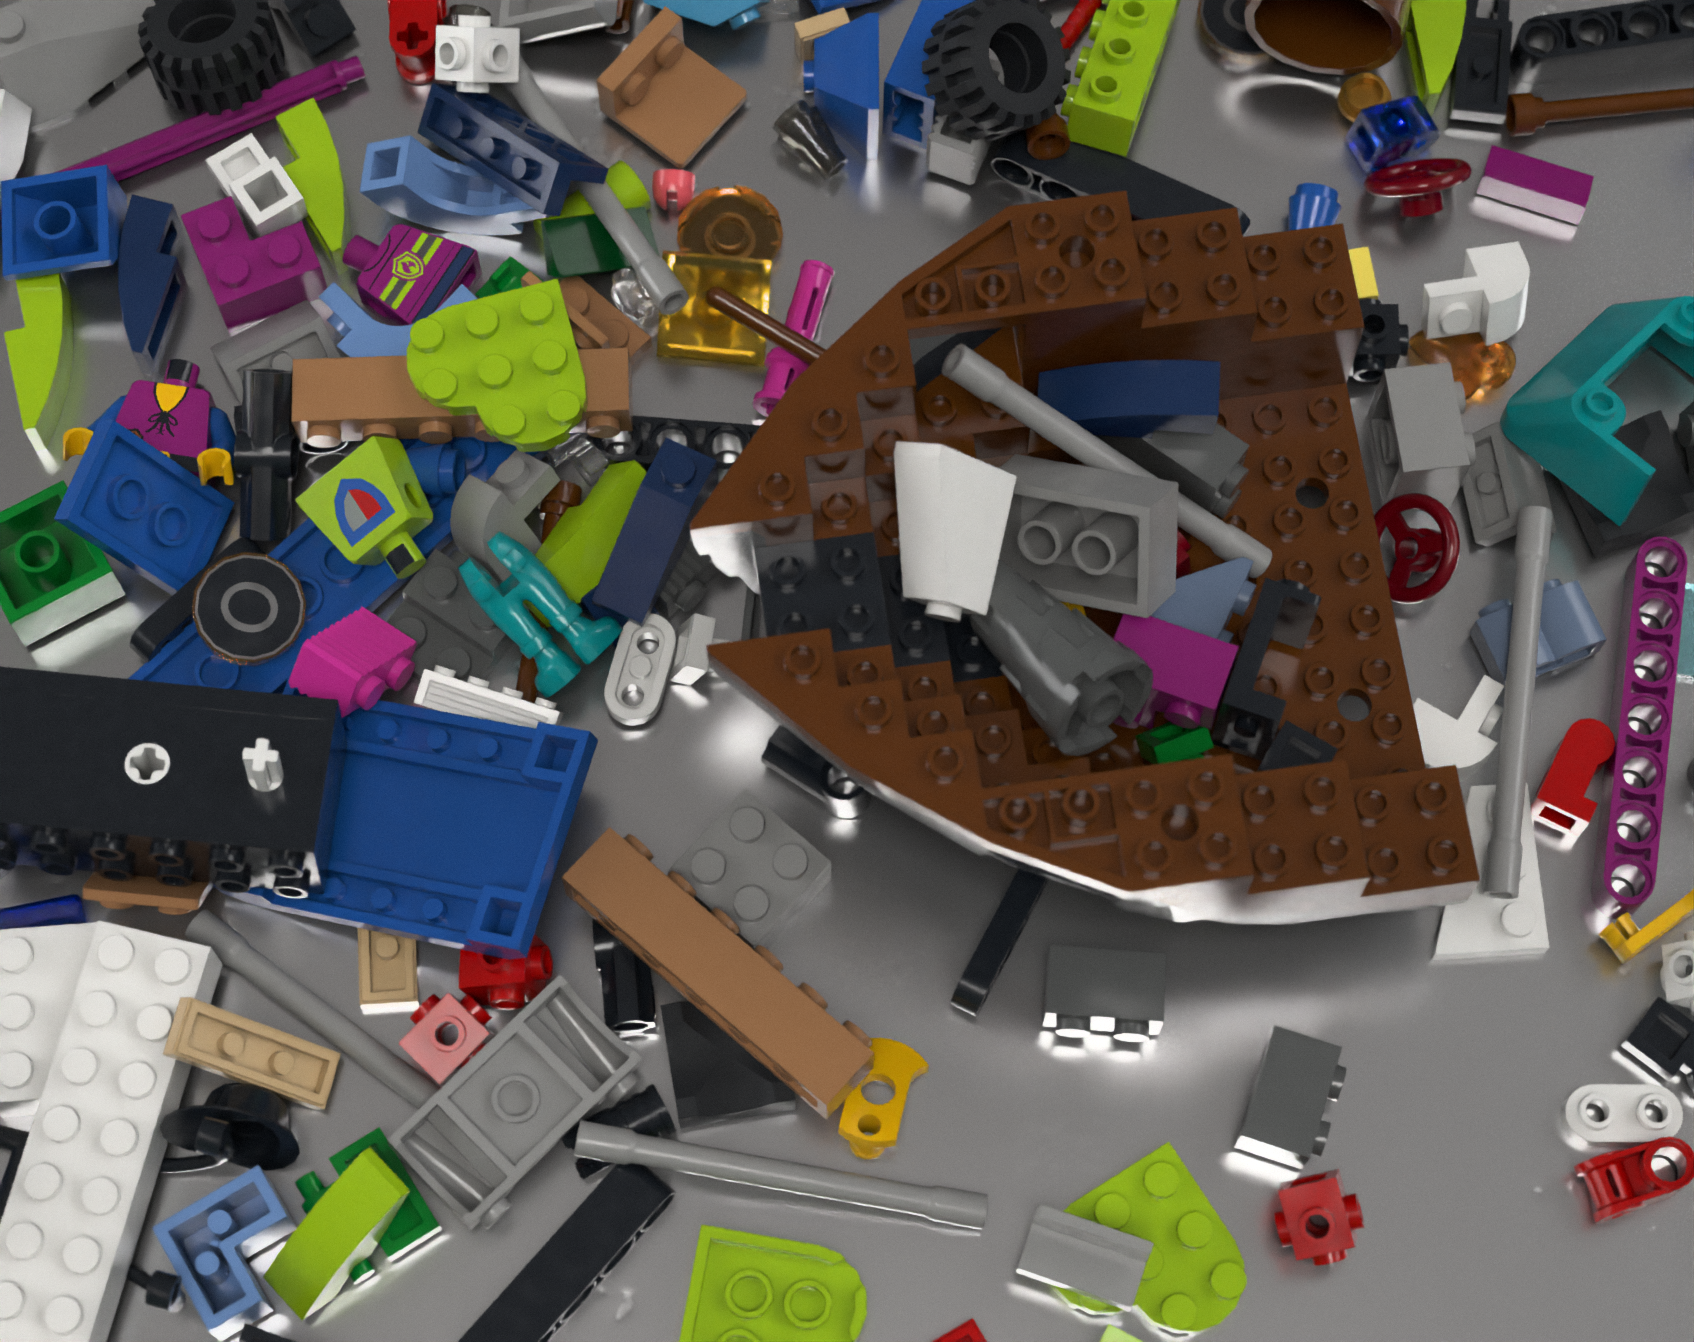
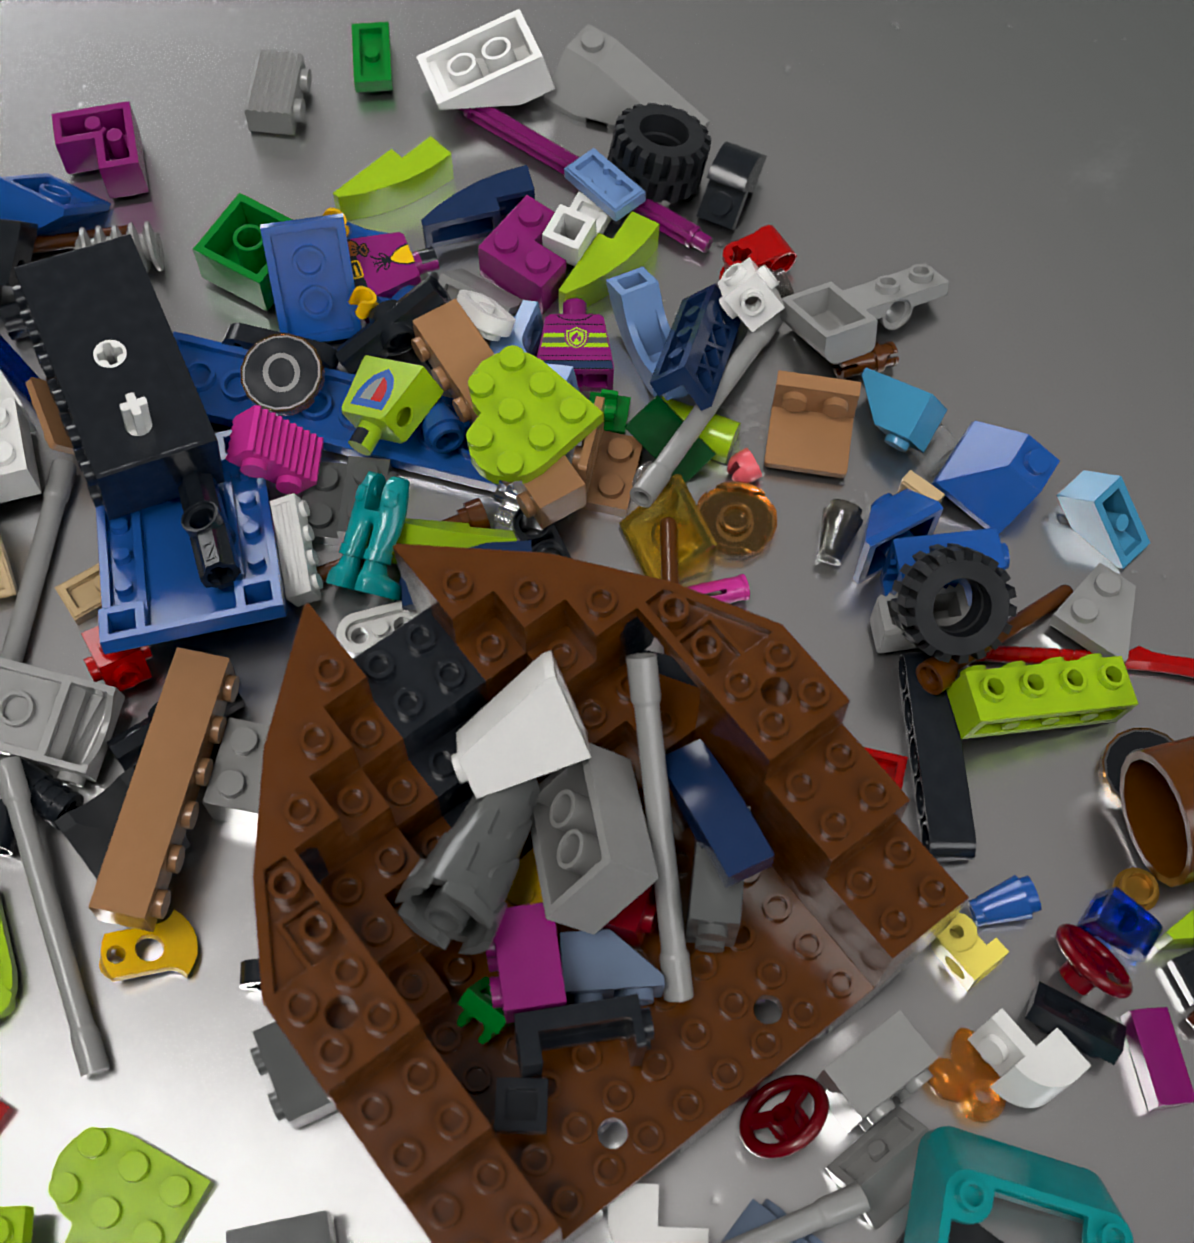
camera: 60 degrees right, 5 degrees down
blue slope [1,165,127,281] -> none
brick [398,992,495,1085] -> none
light grey brick [450,449,560,581] -> none
light grey panel [1016,1204,1154,1311] -> none
black brick [1349,299,1409,382] -> none
none -> black piece [178,470,241,590]
none -> white plate [457,290,515,341]
none -> medium blue plate [564,148,646,222]
none -> black plate [1025,981,1127,1065]

